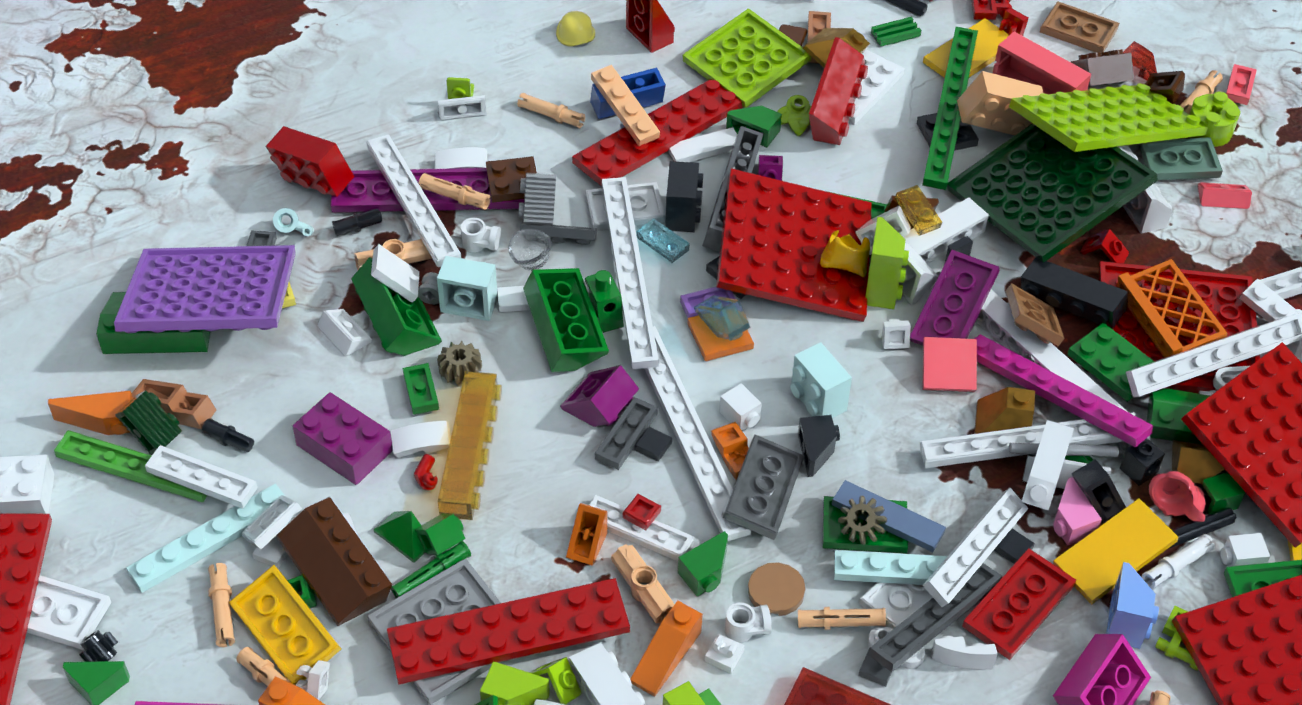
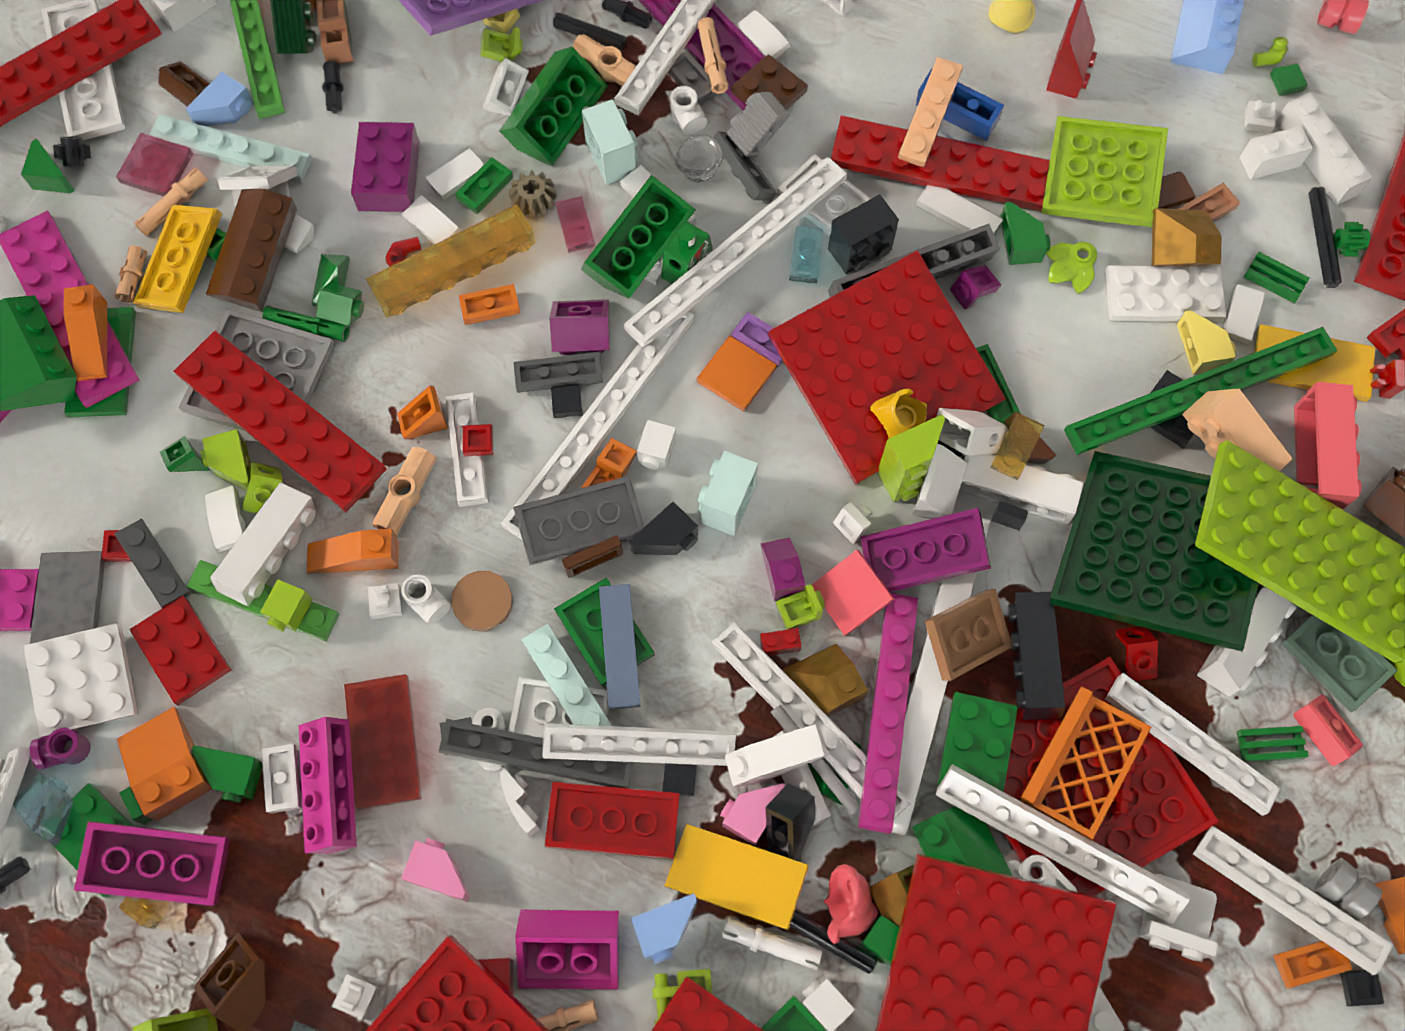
camera: 55 degrees right, 20 degrees up
white plate [145,445,258,509] -> none
white tile [296,660,330,700] -> none
white tile [371,244,419,303] -> none
light nougat pin [517,93,585,128] -> none
green slope [678,531,728,597] -> none
clear light blue slope [694,295,751,341] -> none
light nougat pin [798,607,886,630] -> none
slope [809,37,868,145] -> none
dark tan gear [838,496,887,545] -> none
black brick [1119,438,1165,486] -> none
white plate [1239,279,1298,322] -> none
none -> clear pink plate [116,133,193,196]
none -> reddish brown slope [158,61,210,107]
none -> light blue slope [186,72,254,126]
none -> white tile [426,148,484,201]
none -> orange plate [458,284,521,325]
none -> lime bracket [480,27,523,62]
none -> black axle [553,12,627,51]
none -> clear pink slope [555,196,595,253]
none -> reddish brown tile [562,535,623,578]
none -> flat silver plate [667,50,716,105]
none -> magenta slope [760,537,806,601]
none -> red piece [760,628,802,656]
none -> lime bracket [775,584,825,630]
none -> white tile [1105,673,1281,816]
none -> light yellow slope [1177,310,1236,375]
none -> white tile [1223,284,1265,345]
none -> green tile [1237,726,1309,763]

